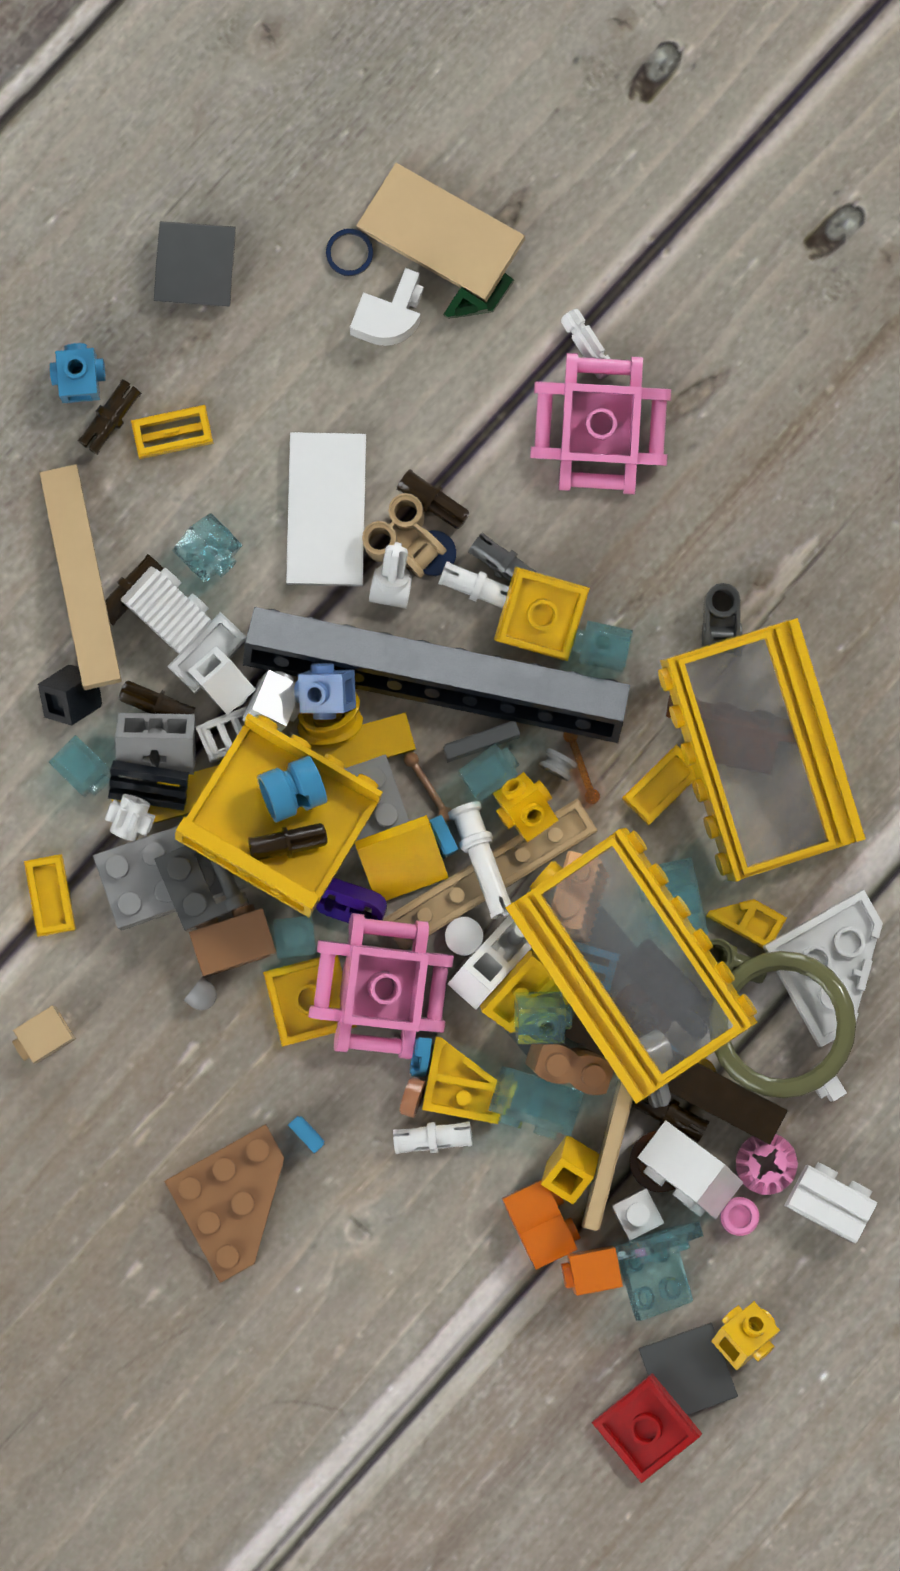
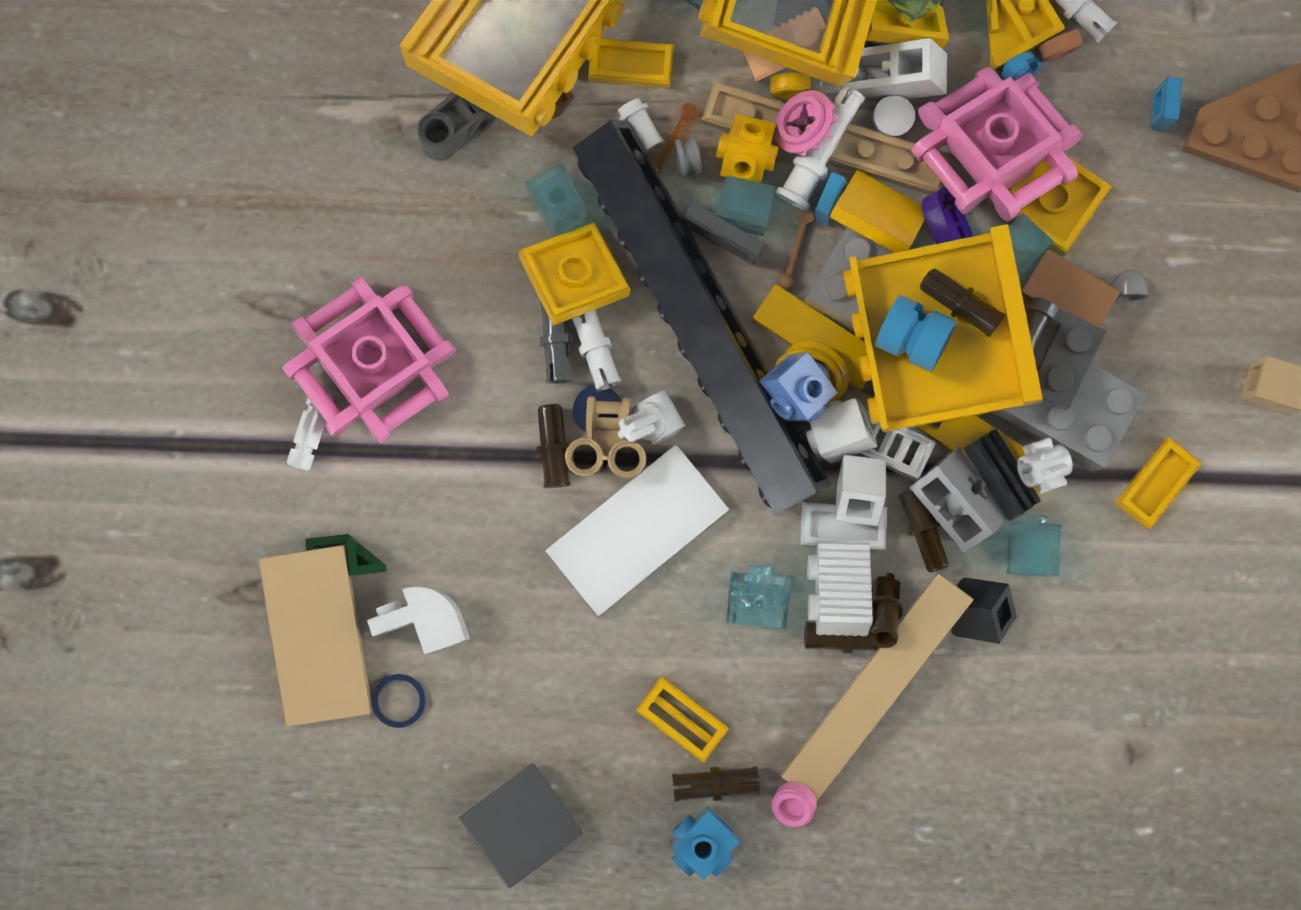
camera: 125 degrees left, 0 degrees up
none -> white pin [618,98,664,153]
none -> bright pink tile [771,782,817,828]
none -> bright pink gear [774,90,837,157]
none -> dark brown axle [870,573,903,648]

